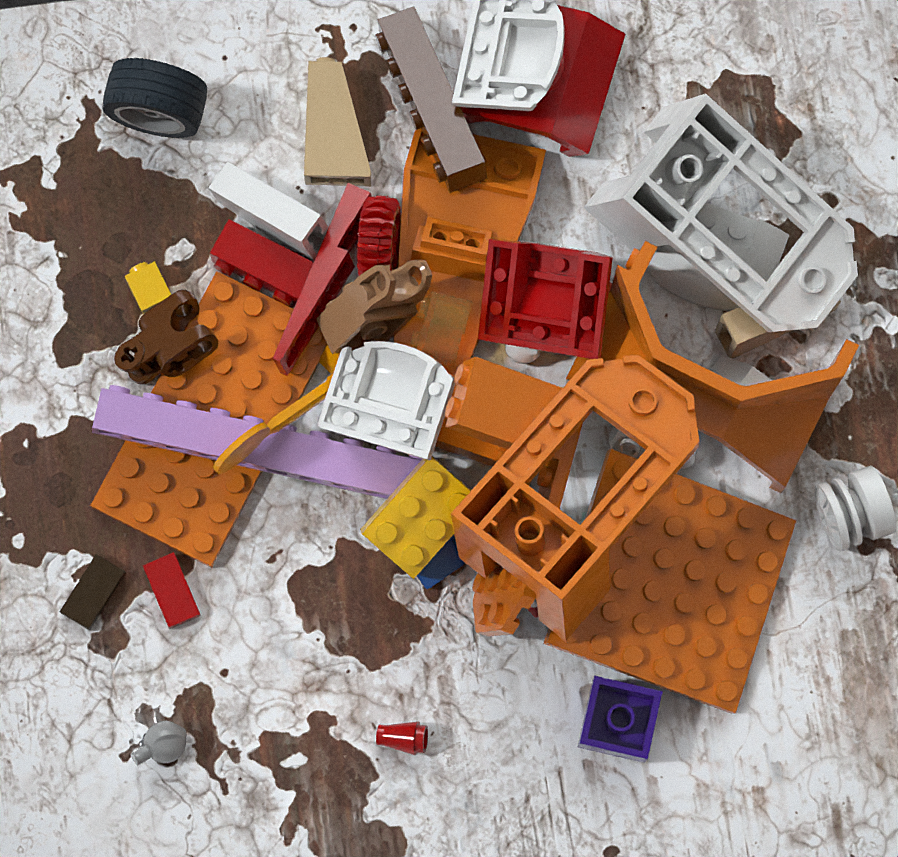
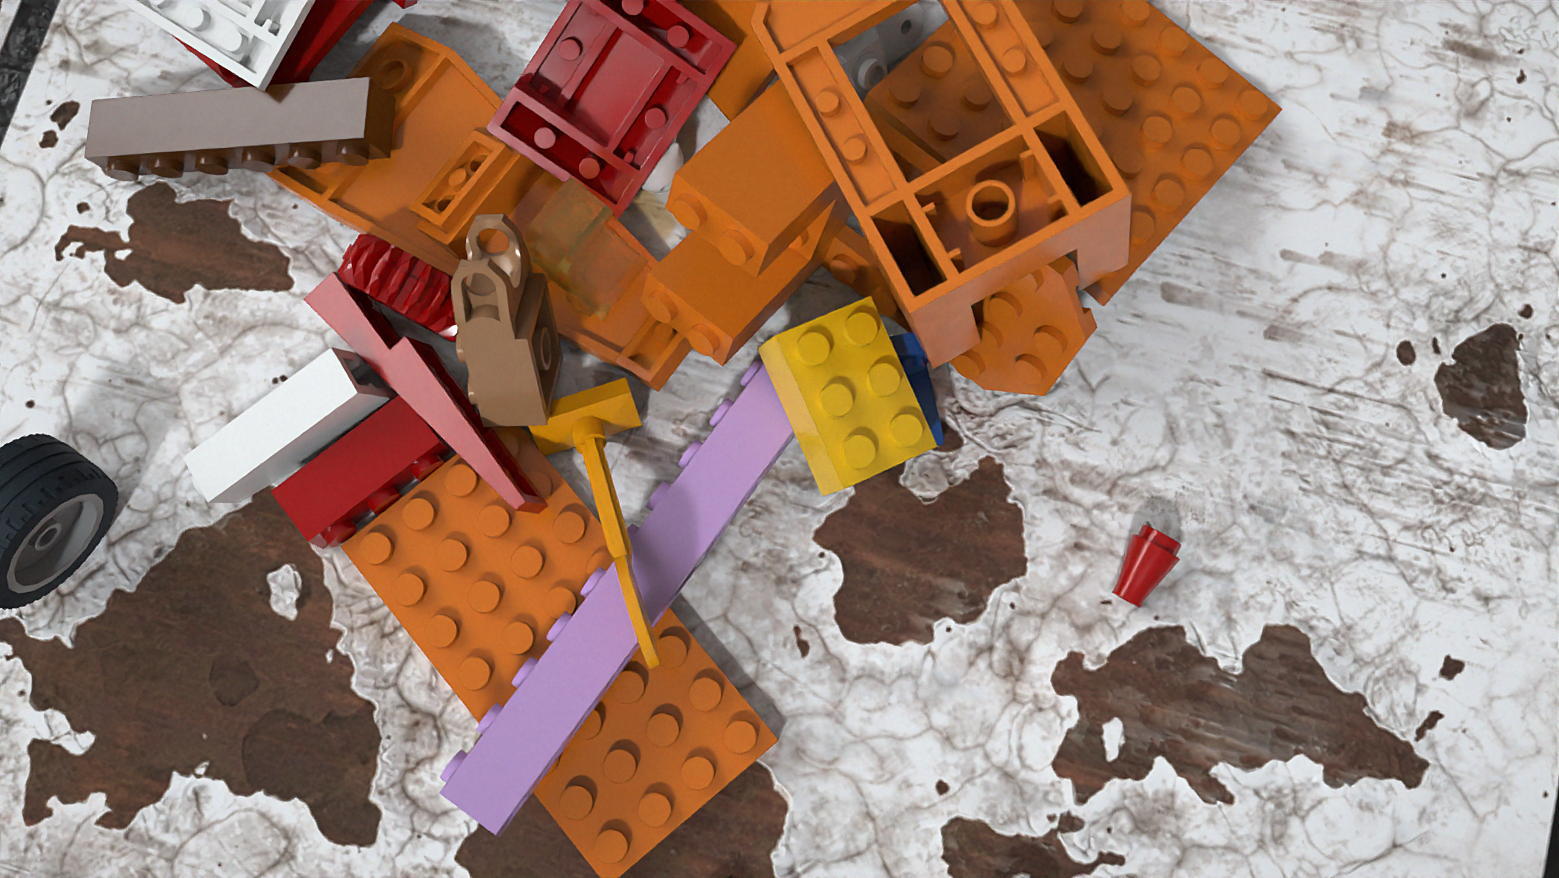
camera: 65 degrees left, 0 degrees up
reddish brown piece [114,290,219,385] -> none
yellow brick [125,261,171,314] -> none
red tile [142,552,201,629] -> none
tan slope [304,57,371,187] -> none
white slope [316,341,455,460] -> none
dark purple brick [577,676,663,763] -> none

